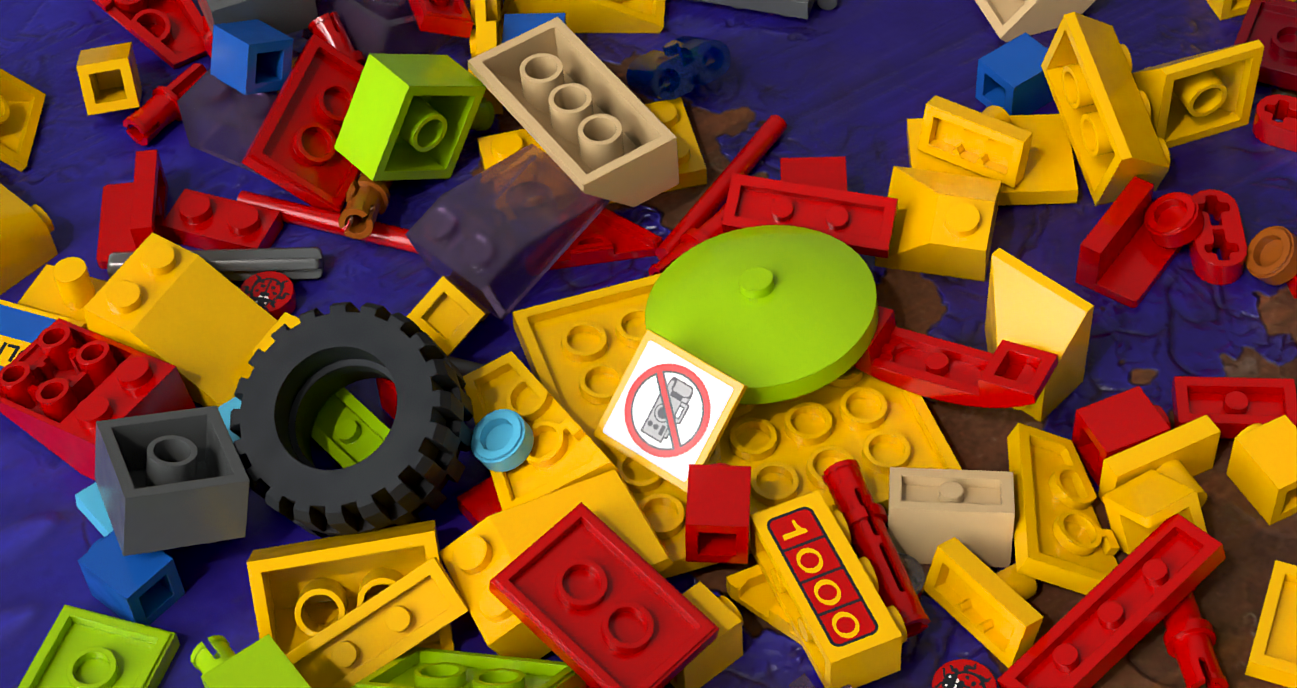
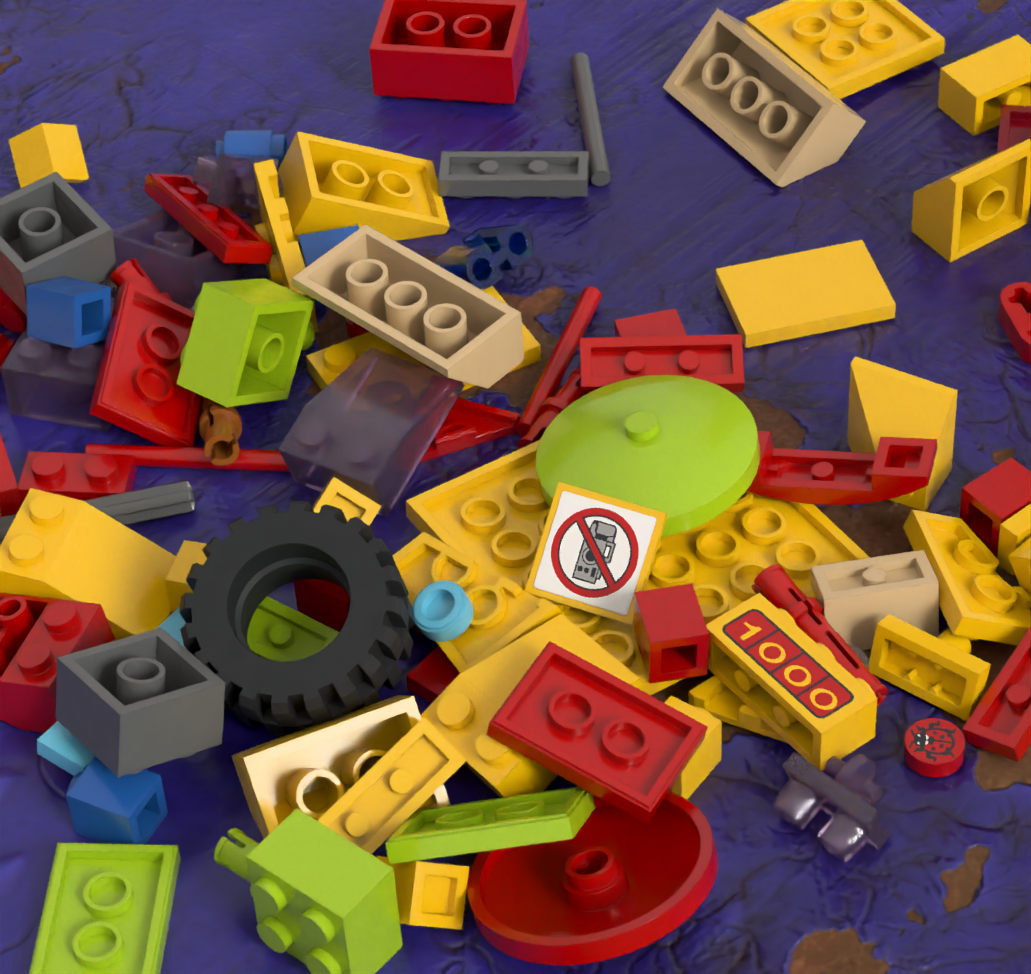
camera: 15 degrees left, 5 degrees down
tile [240,271,297,320] -> none
yellow slope [875,166,1002,282] -> none
yellow tile [917,95,1033,188] -> none
blue brick [975,32,1054,115] -> none
yellow slope [1041,12,1170,206] -> none
red panel [1075,176,1184,308] -> none
red tile [1144,192,1204,248] -> none

